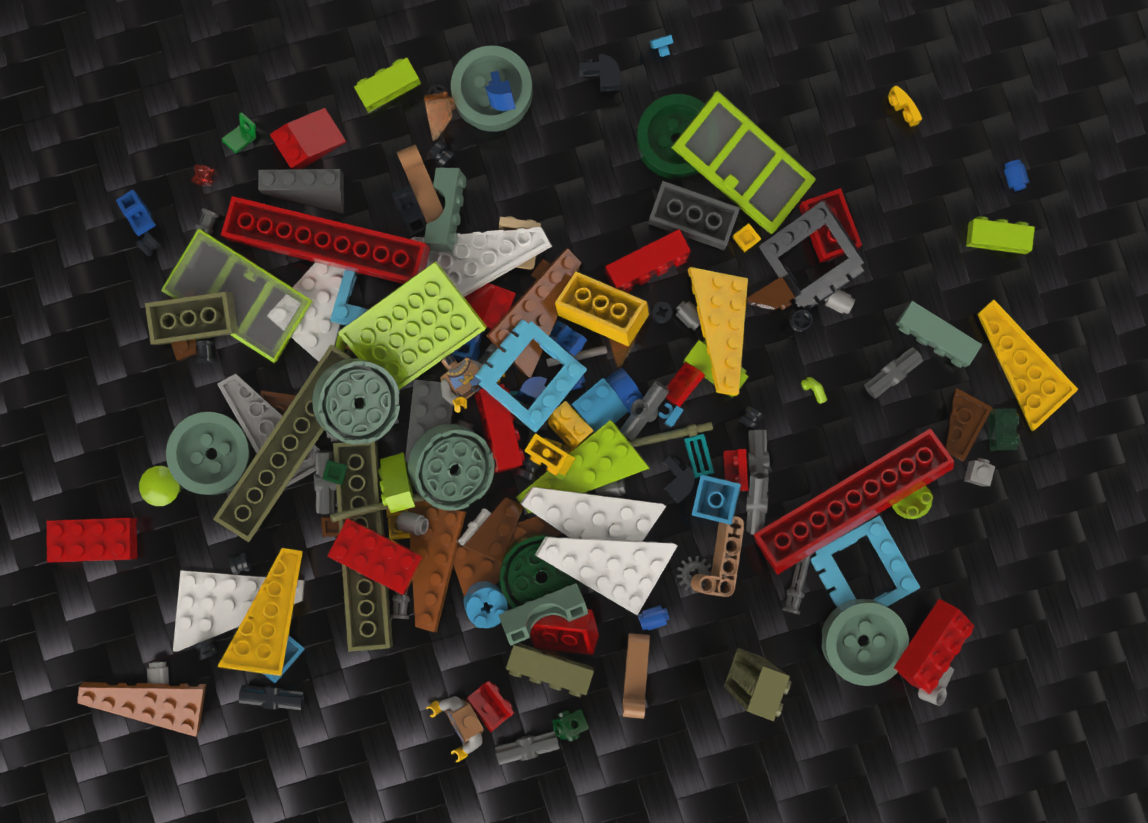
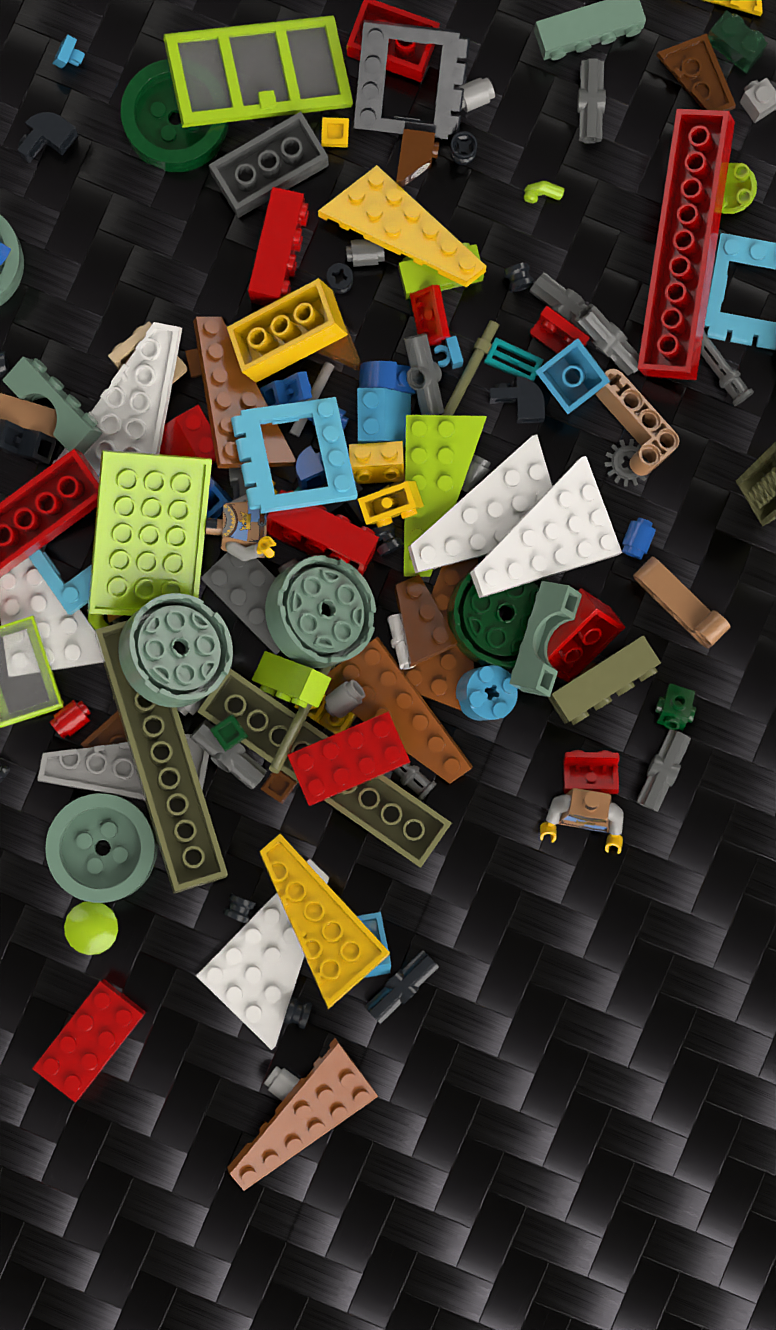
camera: 55 degrees left, 0 degrees up
none -> red brick [50,700,91,738]

